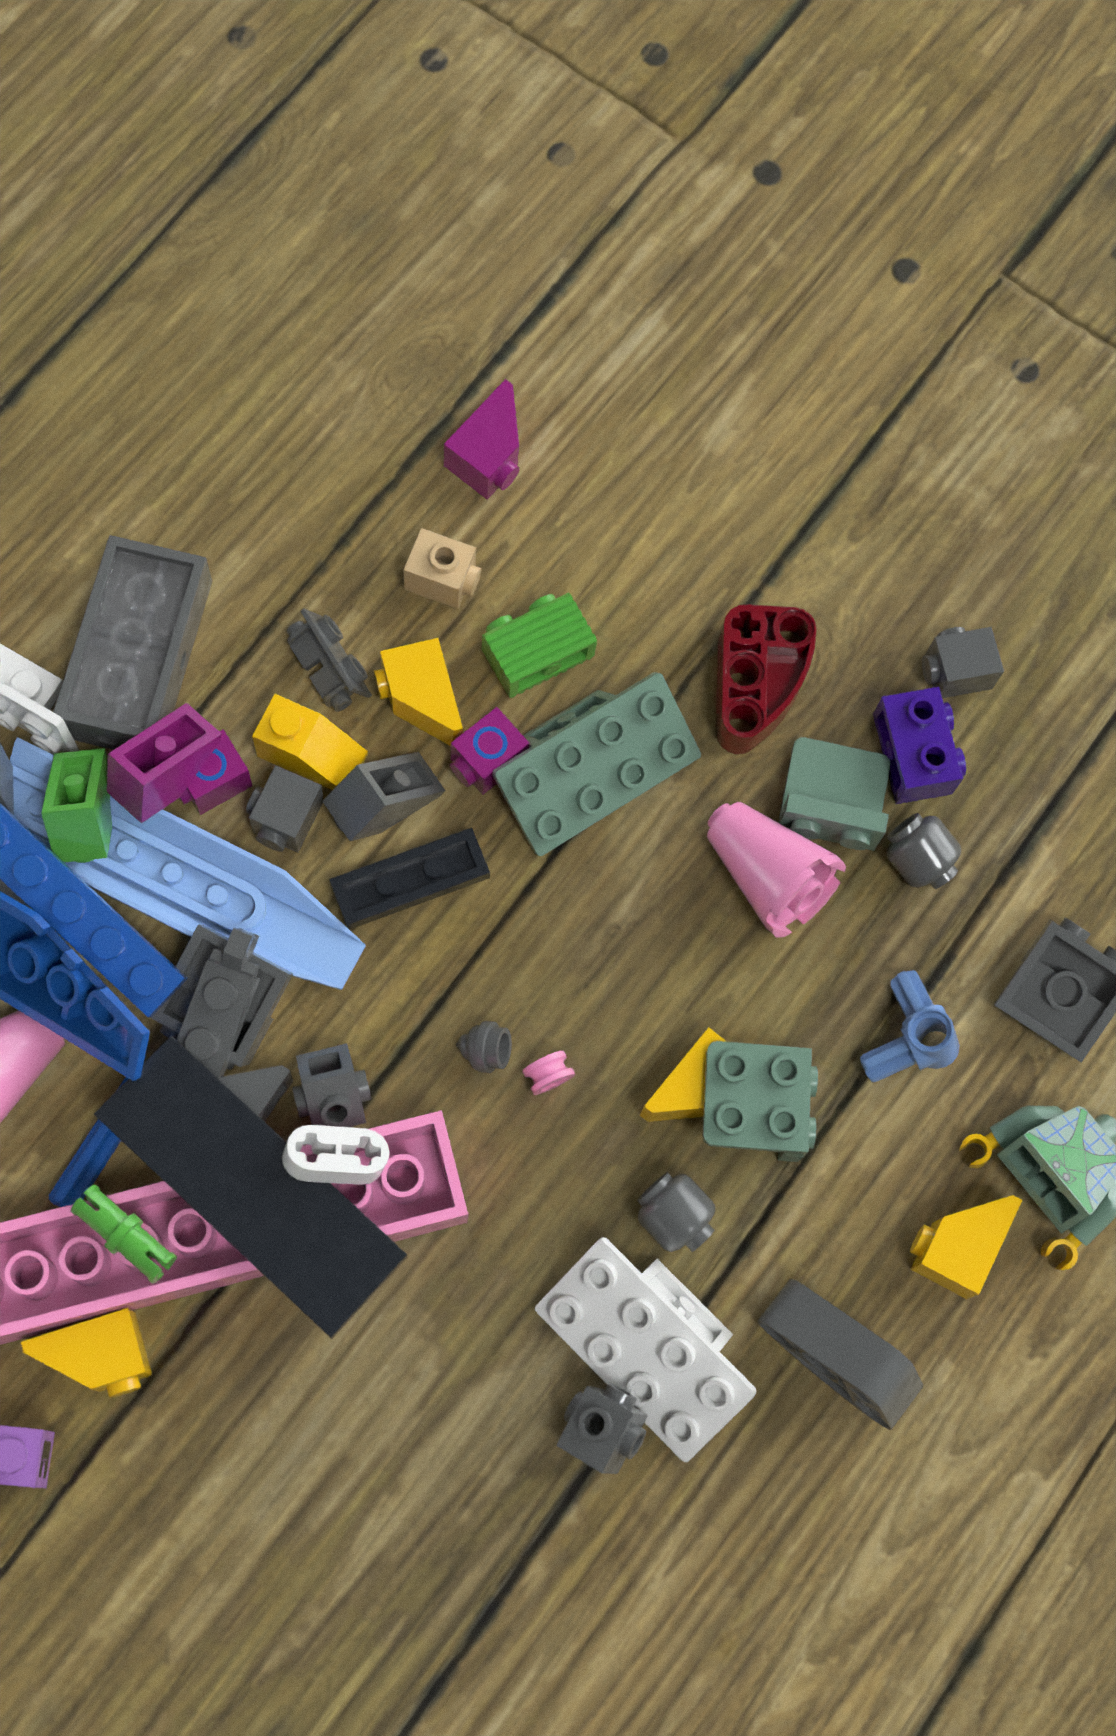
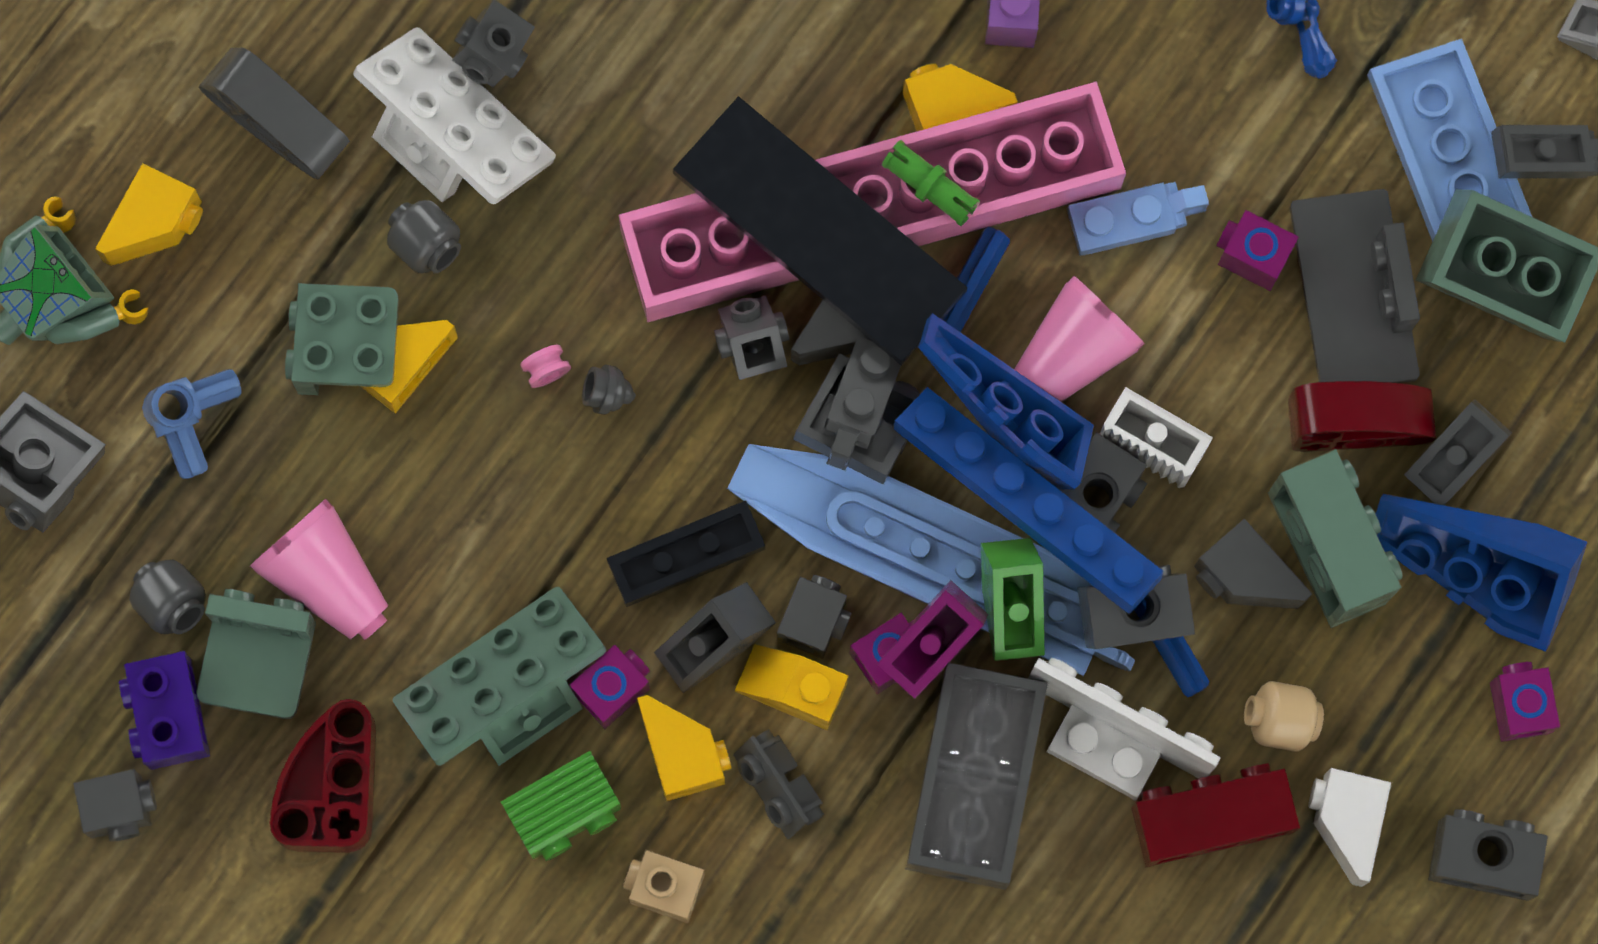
camera: 175 degrees left, 5 degrees up
white beam [282,1125,390,1185] -> none

